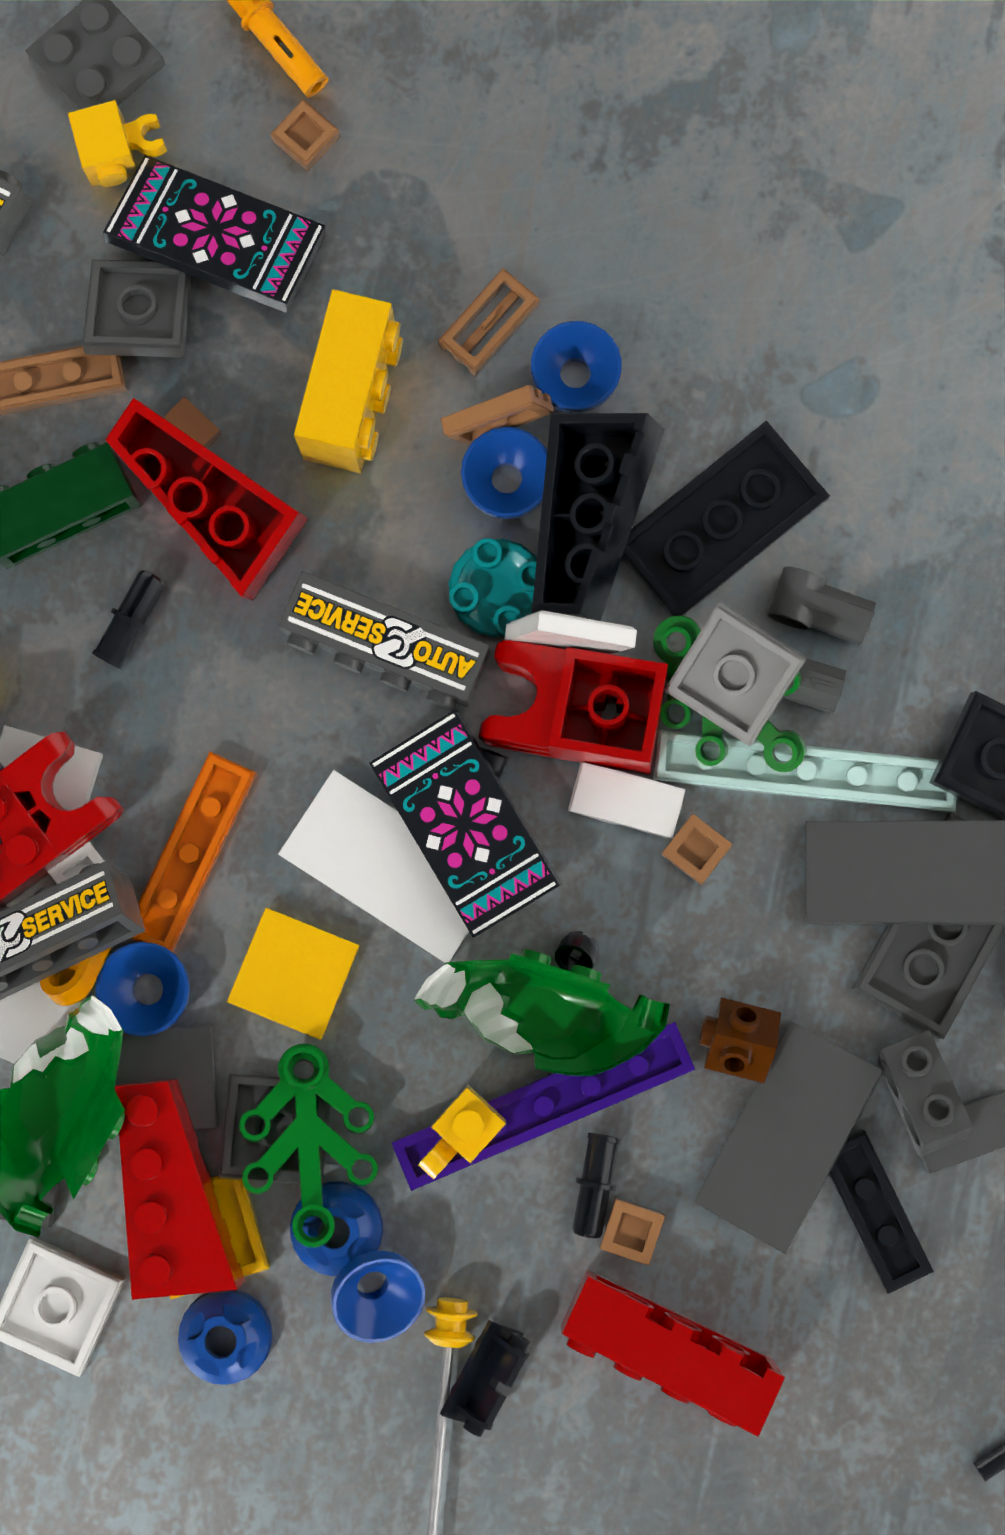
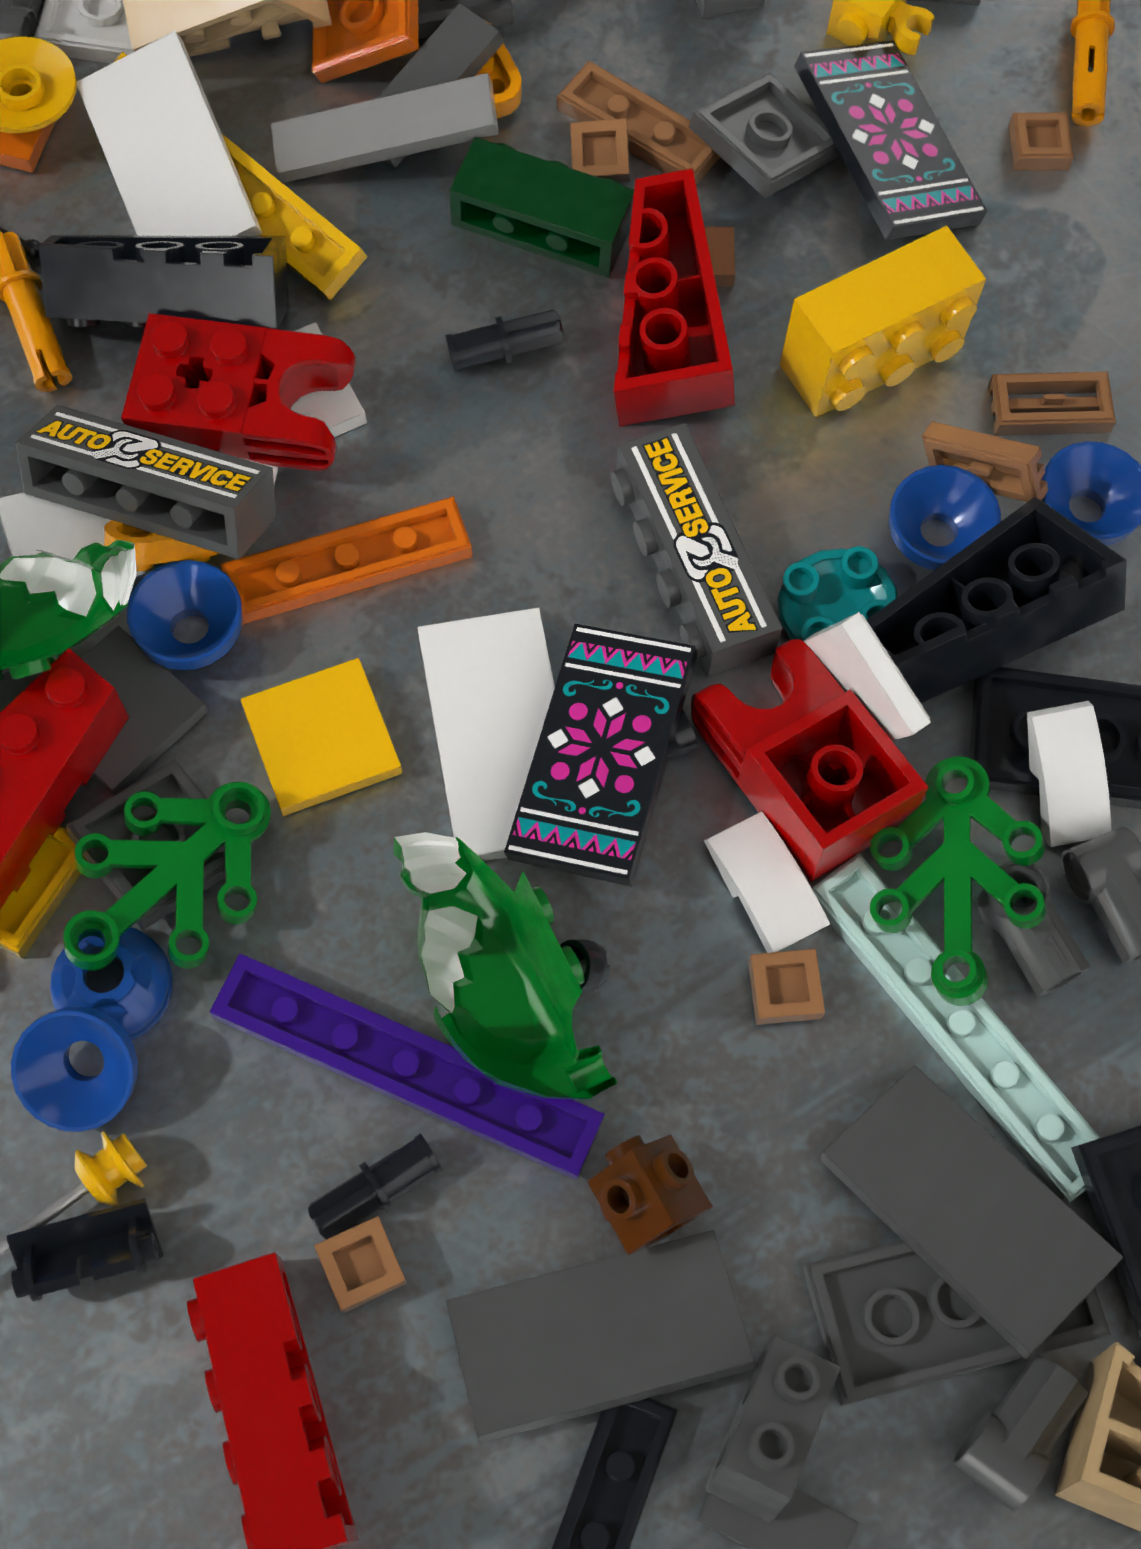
camera: 40 degrees right, 15 degrees down
yellow brick [418,1085,506,1179] -> none
light grey tile [664,603,808,746] -> none
none -> medium nougat plate [570,118,630,183]
none -> white slope [1027,701,1111,847]

